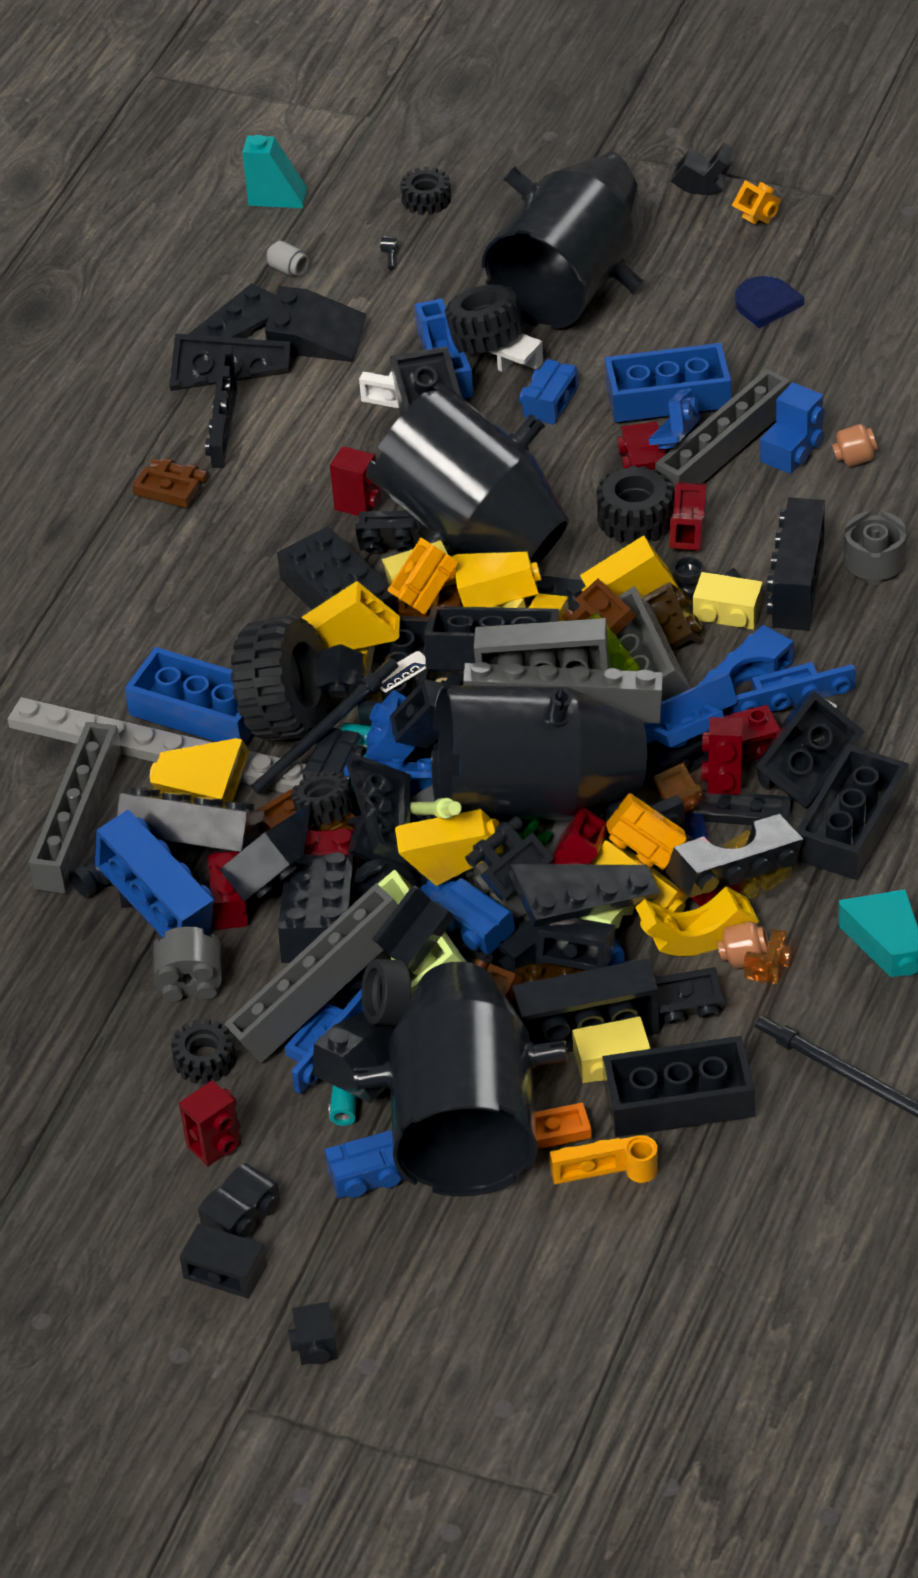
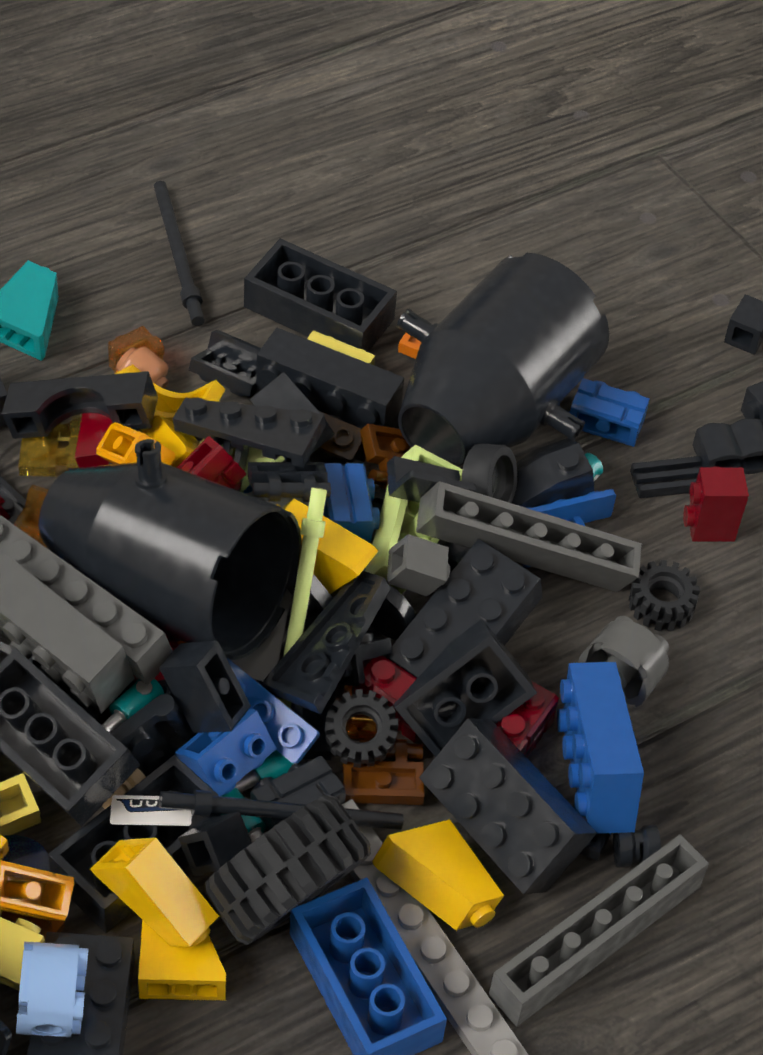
camera: 150 degrees left, 5 degrees up
light orange plate [550,1135,658,1185] -> none
none -> light blue brick [16,942,88,1037]
none -> dark grey brick [387,534,450,596]
none -> black tile [630,456,702,498]

